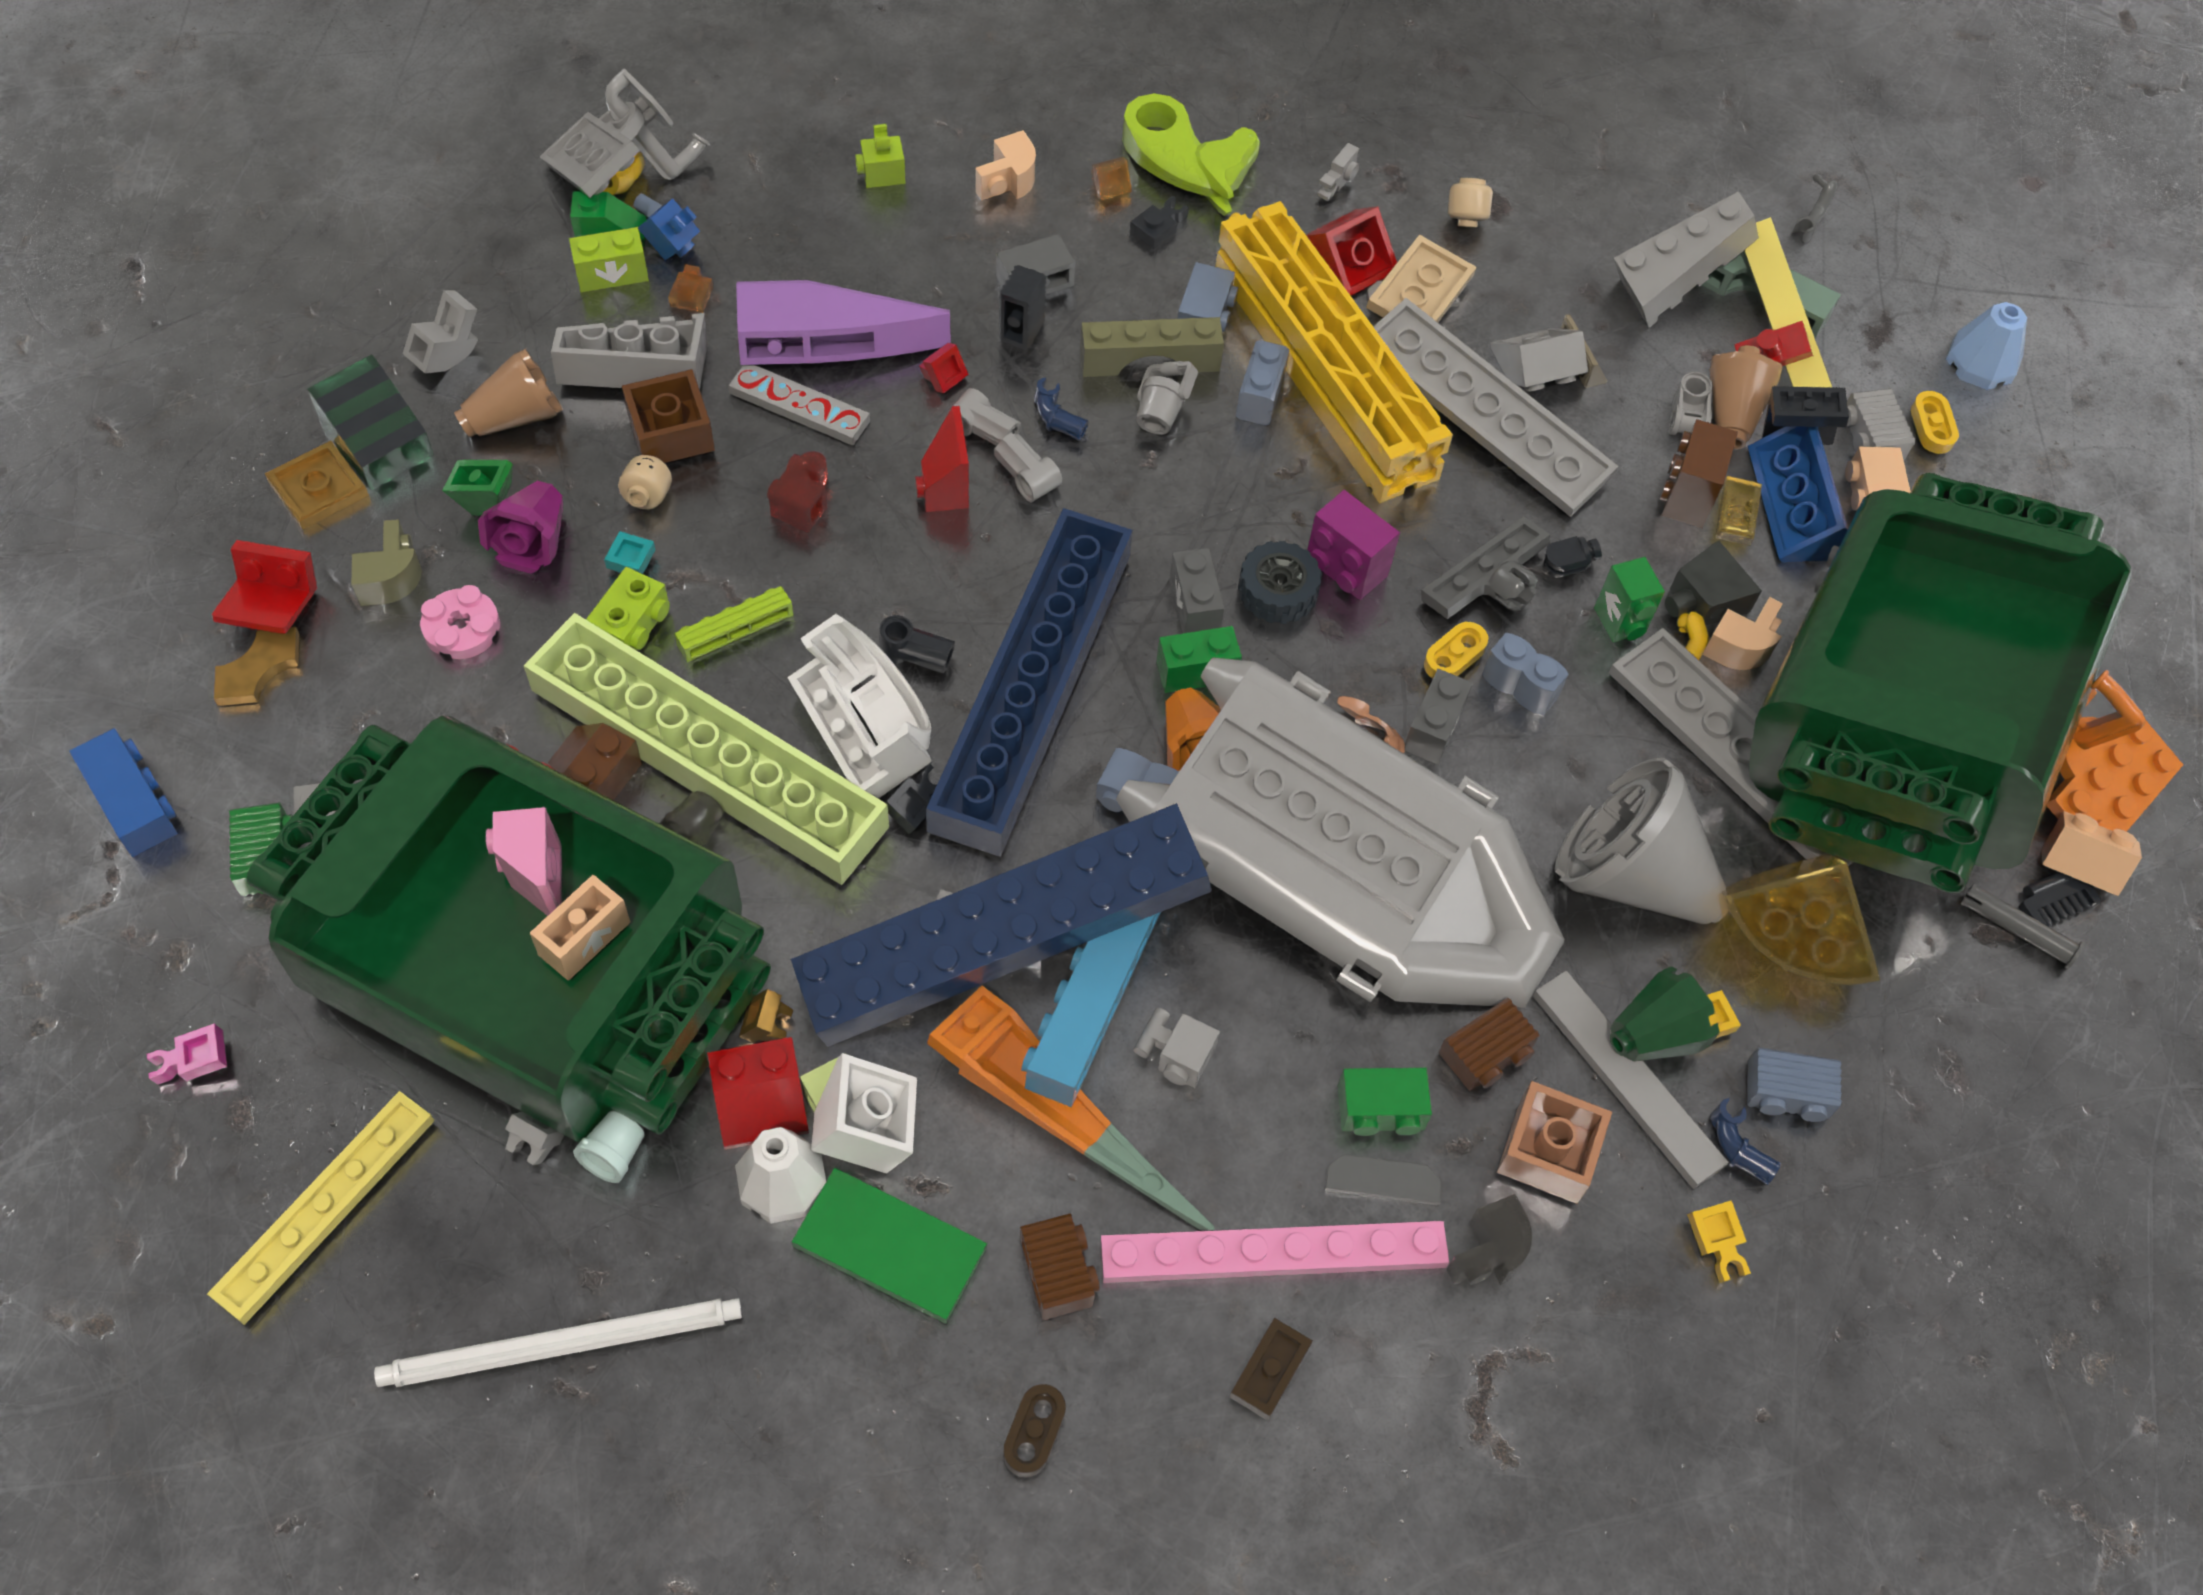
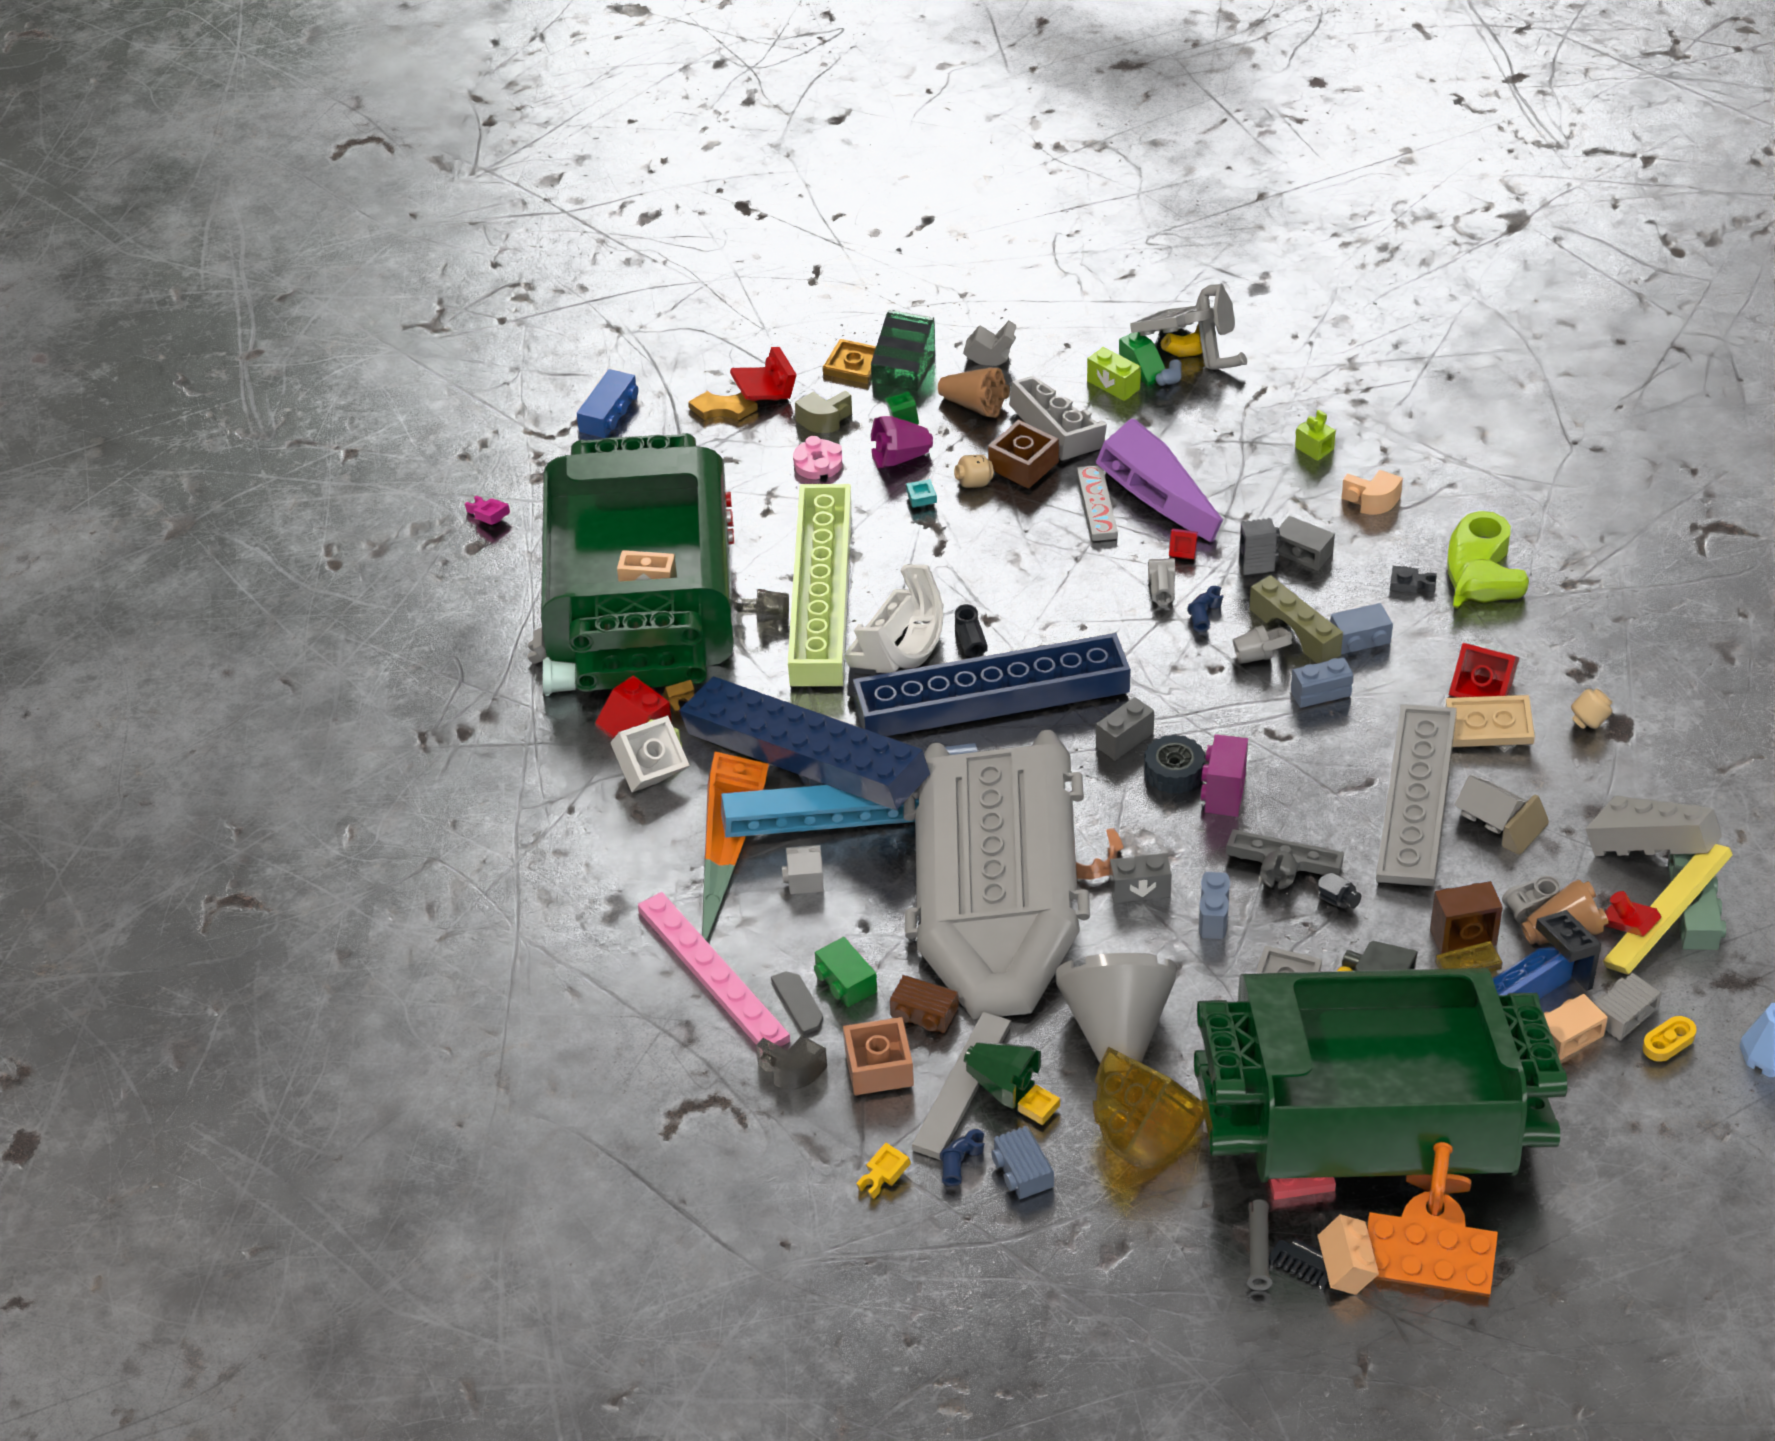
camera: 65 degrees right, 15 degrees down
light yellow plate [207,1091,434,1325] -> none
white piece [374,1298,742,1387] -> none
bright pink slope [486,807,562,916] -> none
reddish brown slope [547,723,642,800] -> none
lime brick [586,567,670,651] -> none
blue brick [638,198,700,260] -> none
clear orange tile [668,264,713,313] -> none
lime piece [675,586,793,663] -> none
white cone [735,1127,826,1224] -> none
clear red brick [767,451,828,533] -> none
green tile [791,1168,987,1324] -> none
red slope [915,406,969,512] -> none
light grey piece [994,432,1063,502] -> none
dark brown plate [1003,1384,1066,1477] -> none
reddish brown brick [1019,1213,1100,1320] -> none
clear orange tile [1091,157,1132,200] -> none
green brick [1156,626,1242,693] -> none
yellow piece [1215,201,1453,504] -> none
dark brown plate [1229,1317,1313,1421] -> none
light grey plate [1317,143,1360,201] -> none
yellow plate [1424,622,1488,679] -> none
green brick [1594,557,1665,643] -> none

